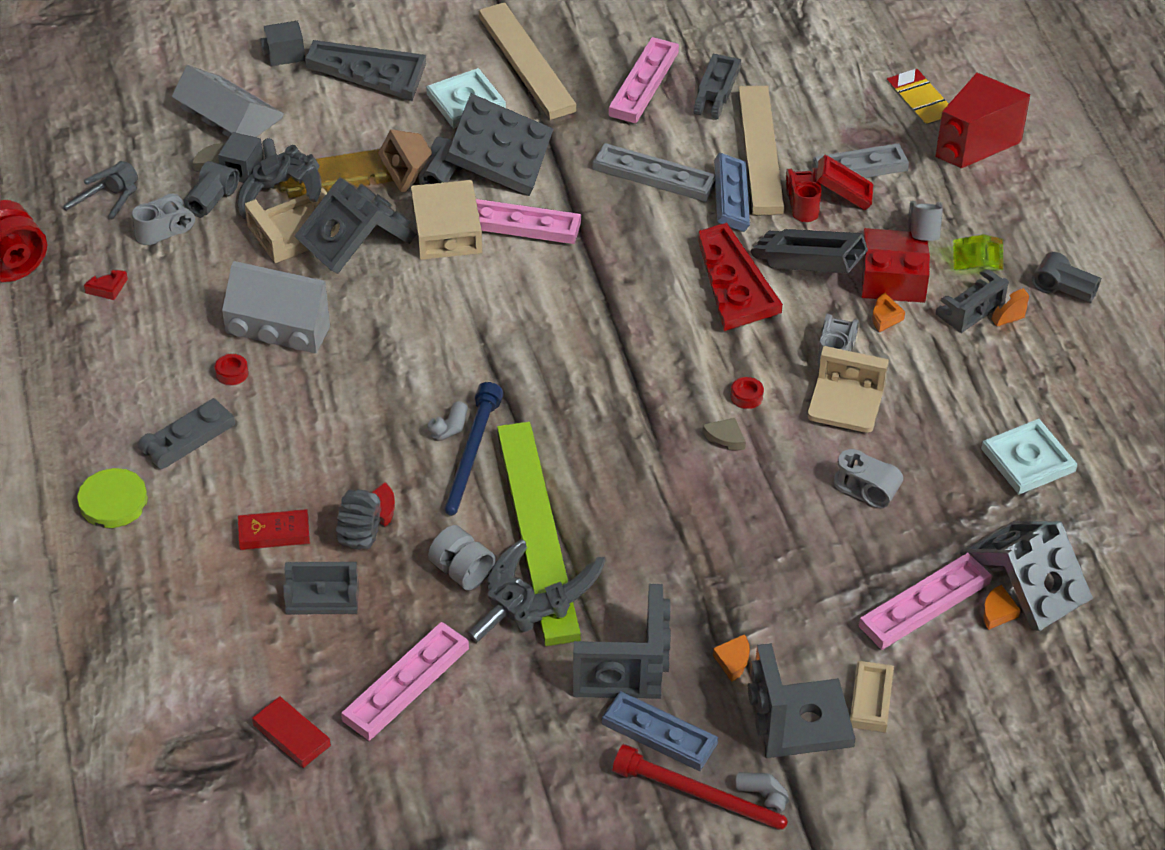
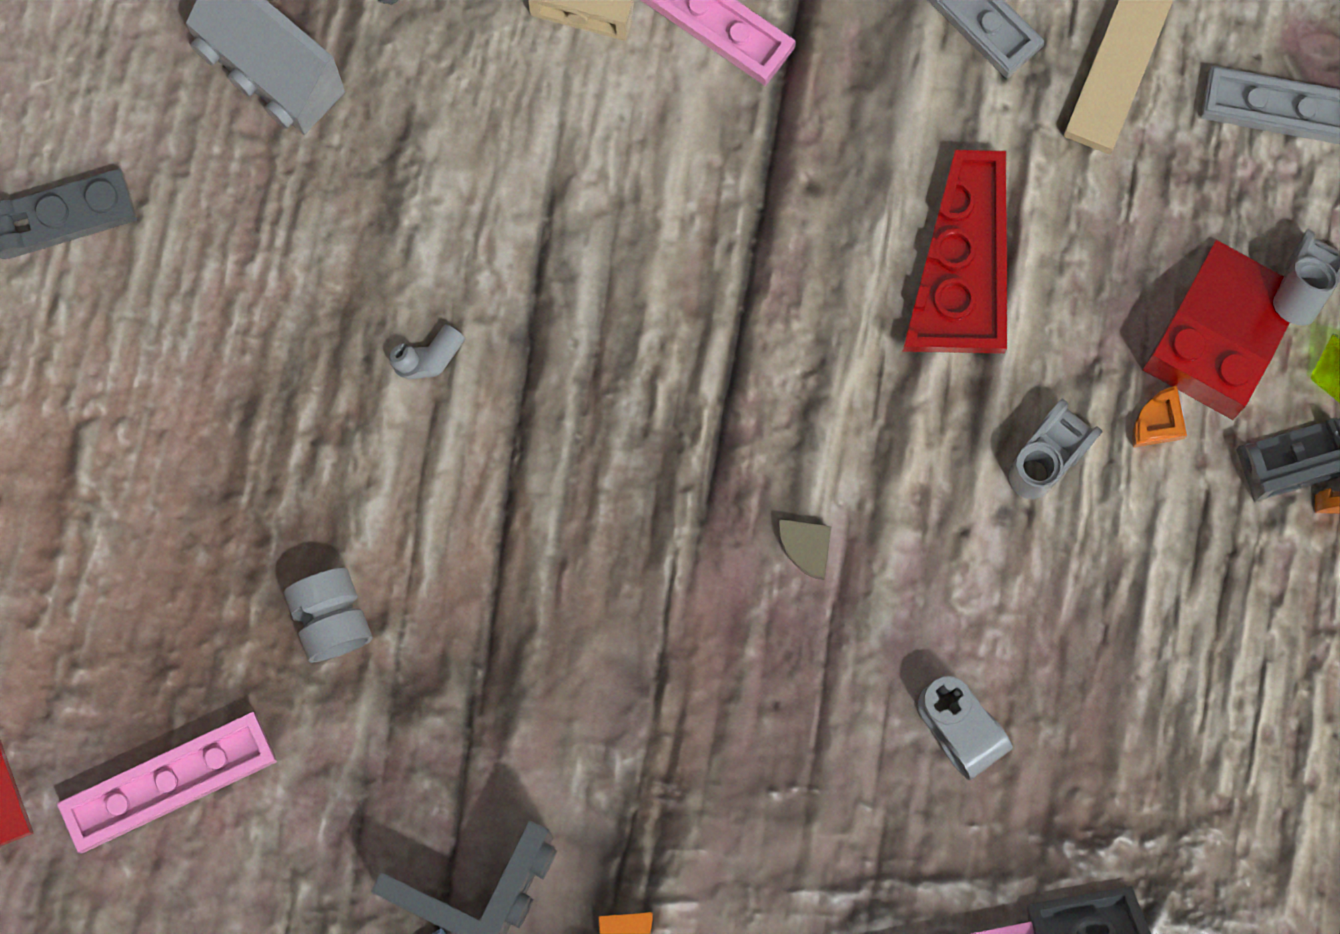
camera: 25 degrees right, 30 degrees up
red tile [214,354,249,385] -> none
red tile [238,509,310,550] -> none
dark grey hinge [283,562,359,615] -> none
dark grey gear [336,489,381,550] -> none
red tile [372,482,395,527] -> none
dark blue piece [444,382,504,516] -> none
dark grey bar [467,539,606,643] -> none
lime tile [497,422,581,646] -> none
sand blue tile [714,153,750,232] -> none
red tile [730,377,764,409] -> none
dark grey hinge [751,229,868,273] -> none
red piece [786,167,822,222] -> none
tan bracket [808,346,889,433] -> none
red tile [816,155,874,210] -> none
light aqua plate [981,419,1077,495] -> none

